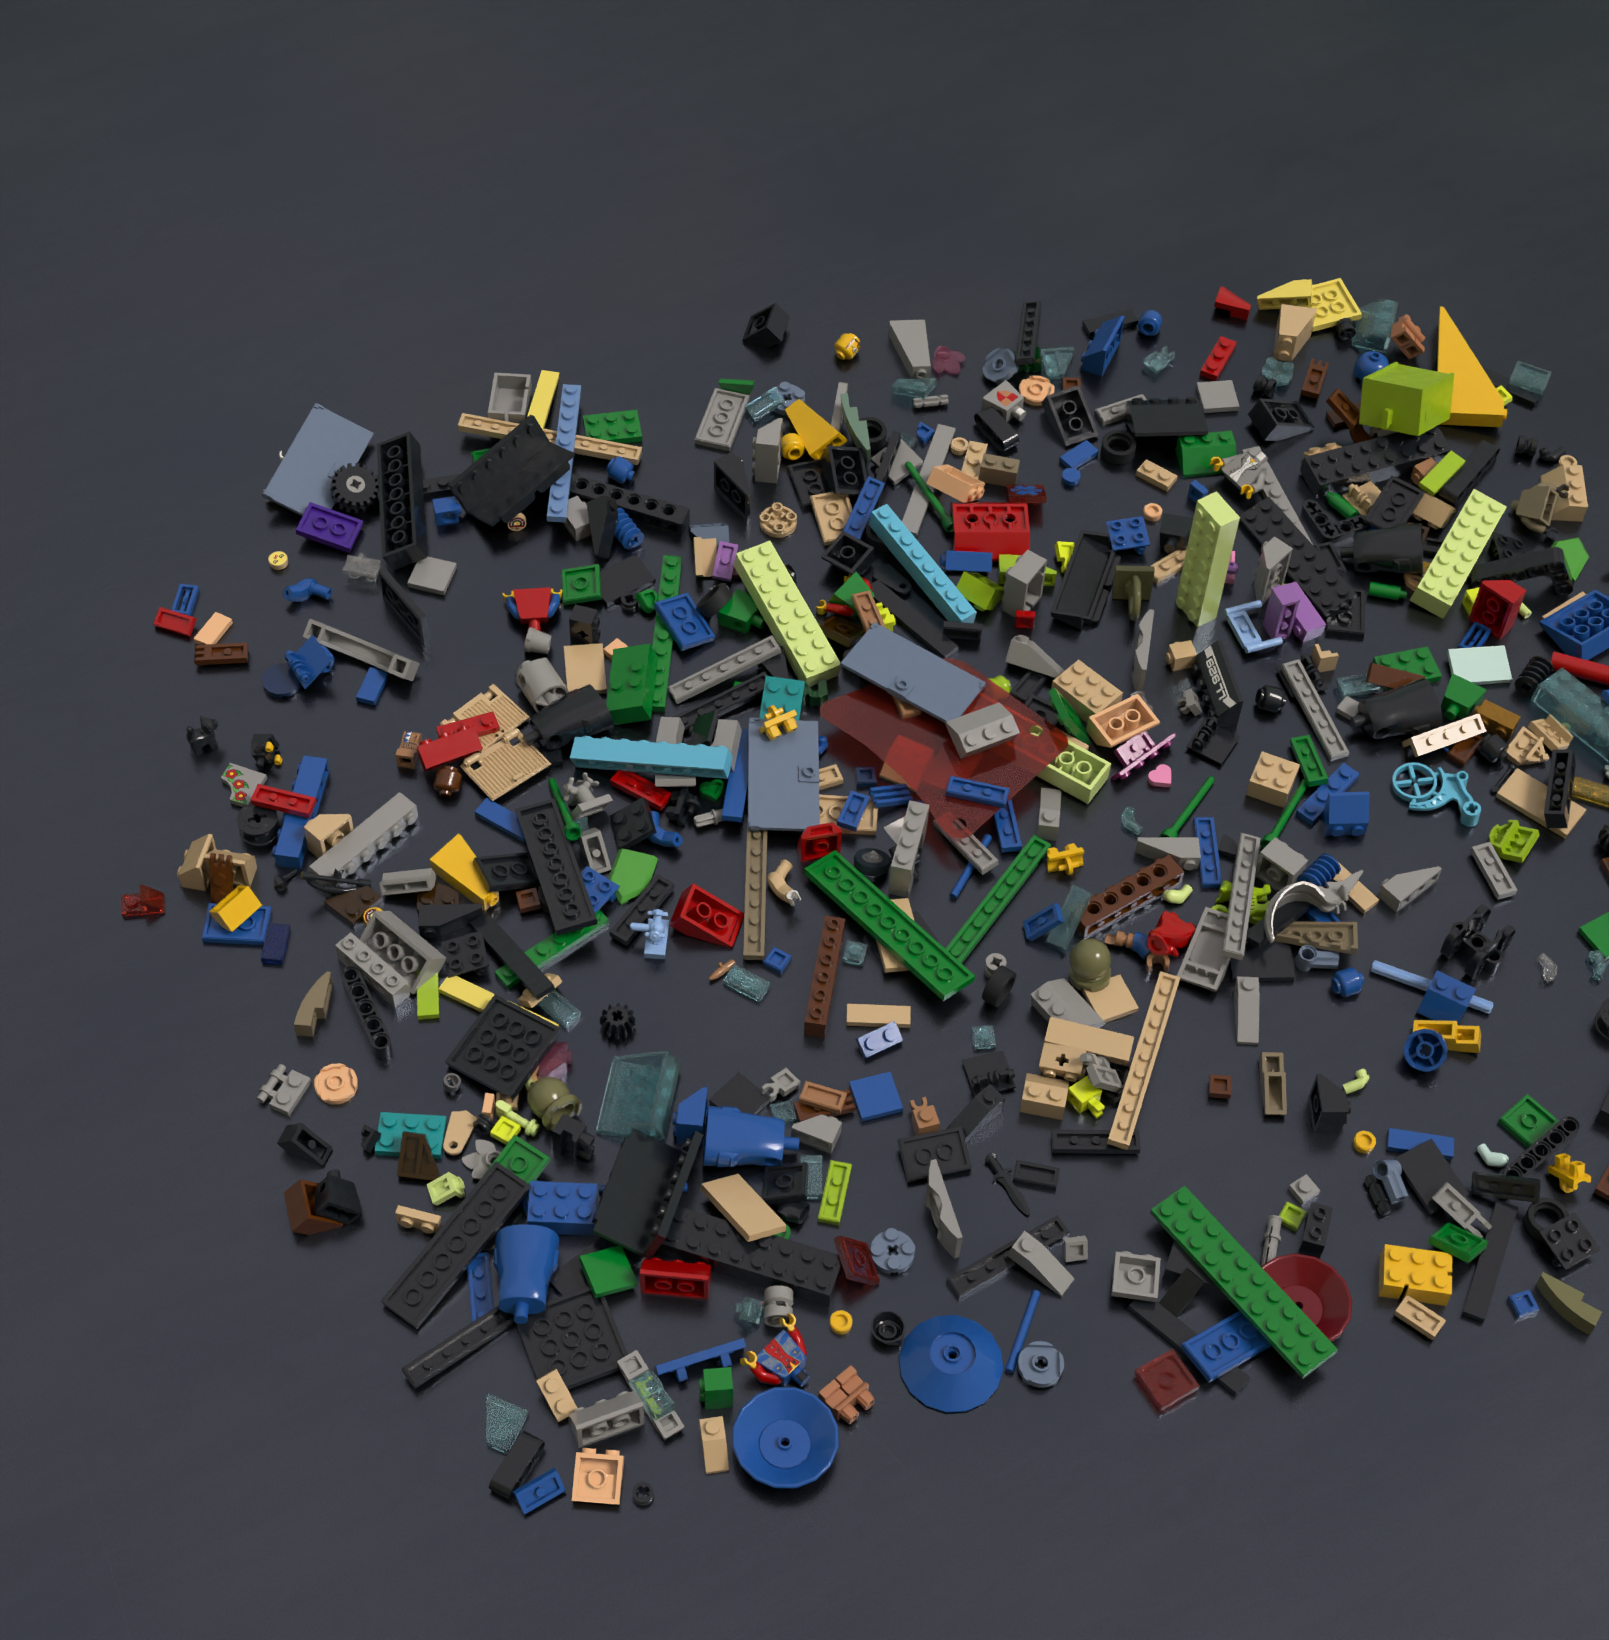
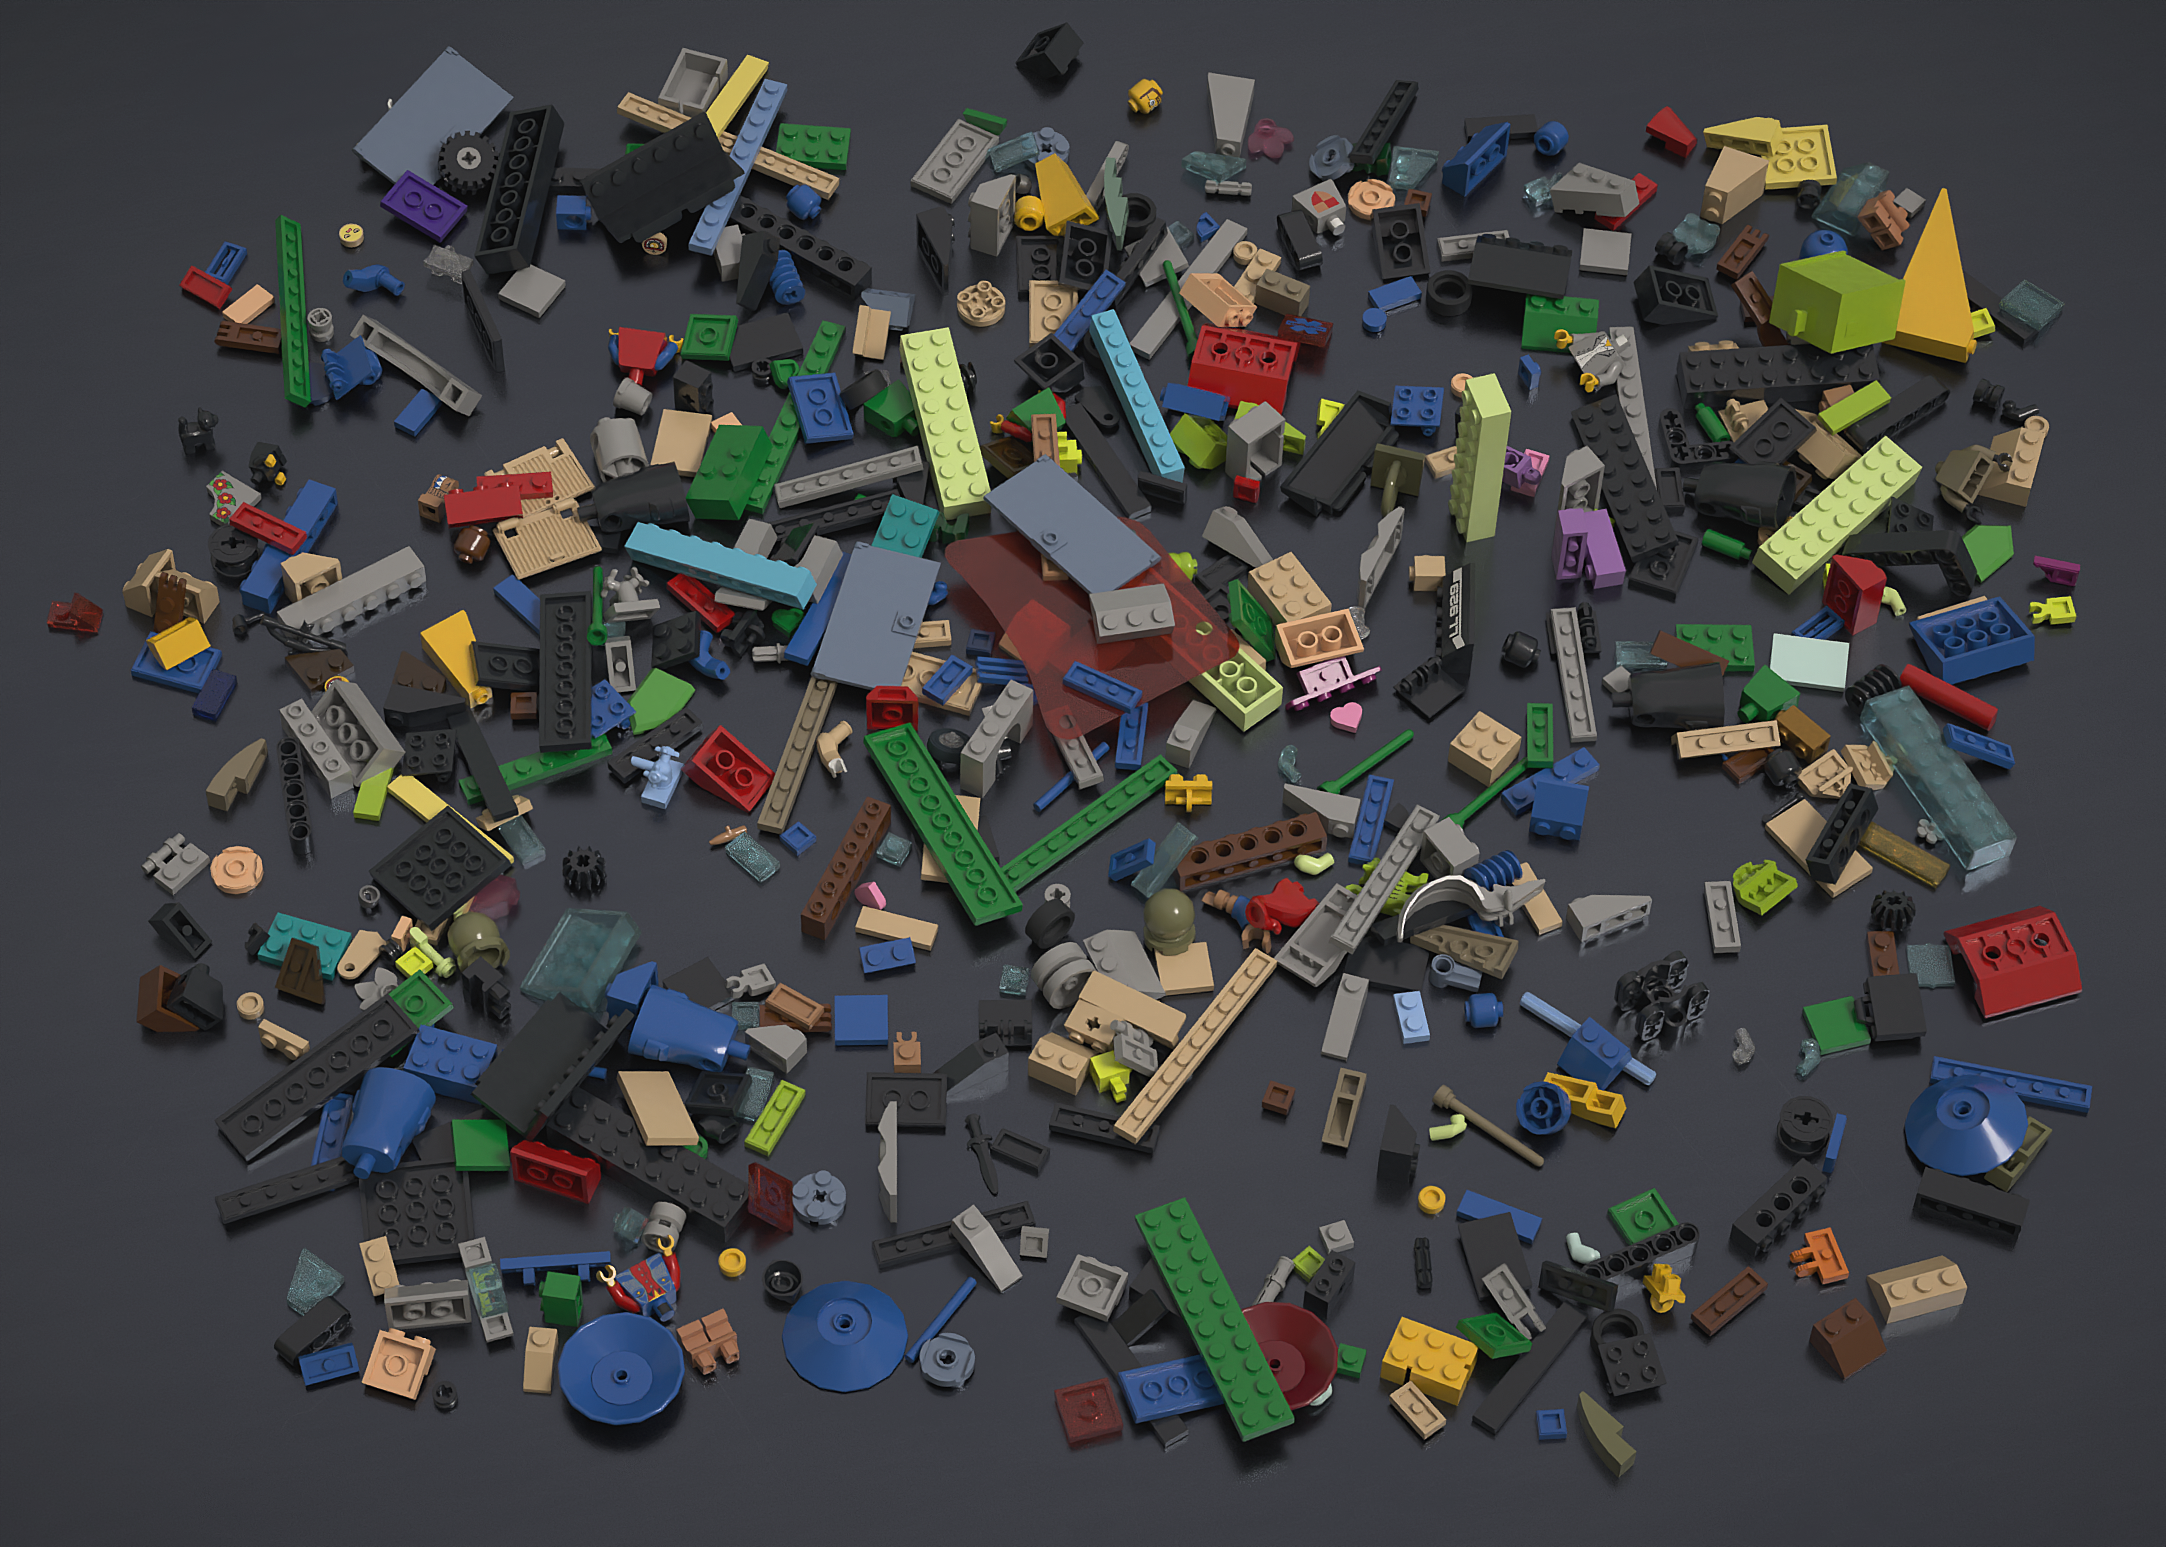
camera: 15 degrees right, 0 degrees up
light grey piece [379,868,436,895] -> none
yellowish green bracket [427,1172,465,1205] -> none
medium lavender plate [712,541,738,582] -> none
yellow hips [759,705,798,741] -> none
tan plate [1136,459,1177,491] -> none
light grey tile [1178,688,1202,716] -> none
light blue plate [1224,600,1283,653] -> none
tan panel [1311,644,1339,672] -> none
sand blue piece [1372,1159,1408,1204] -> none
medium azure piece [1392,763,1481,827] -> none
none -> tan tile [237,992,264,1020]
none -> green plate [275,215,311,407]
none -> light grey wheel [308,308,334,342]
none -> bright pink tile [854,882,886,910]
none -> light grey wheel [1031,942,1098,1009]
none -> green plate [1336,1343,1367,1378]
none -> light blue plate [1393,991,1430,1044]
none -> dark tan piece [1432,1084,1544,1167]
none -> light grey wedge [1550,163,1640,217]
none -> light grey tile [1893,188,1926,219]

